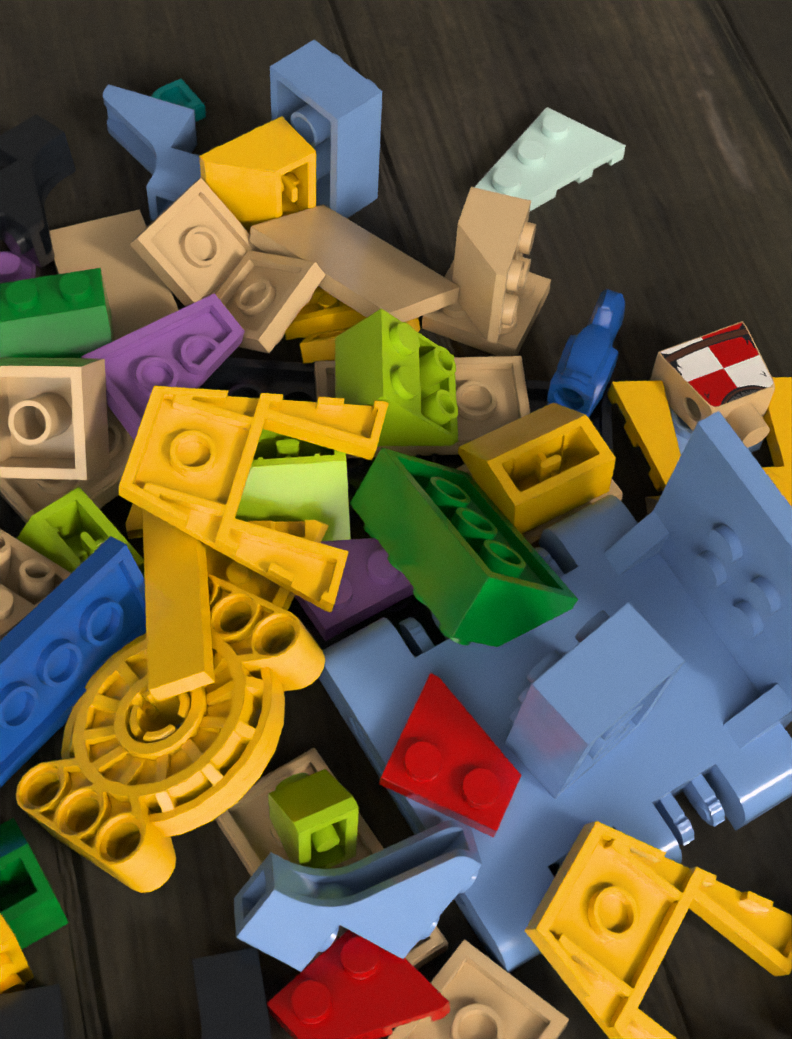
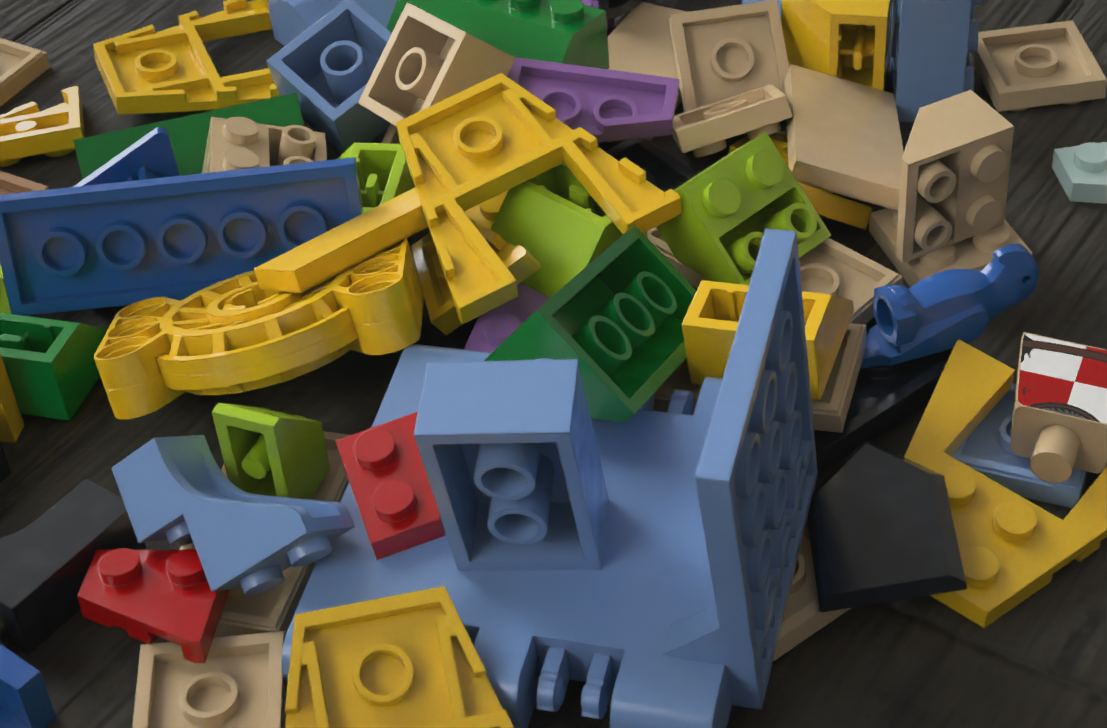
camera: 55 degrees right, 15 degrees down
none -> tan plate [970,20,1107,112]

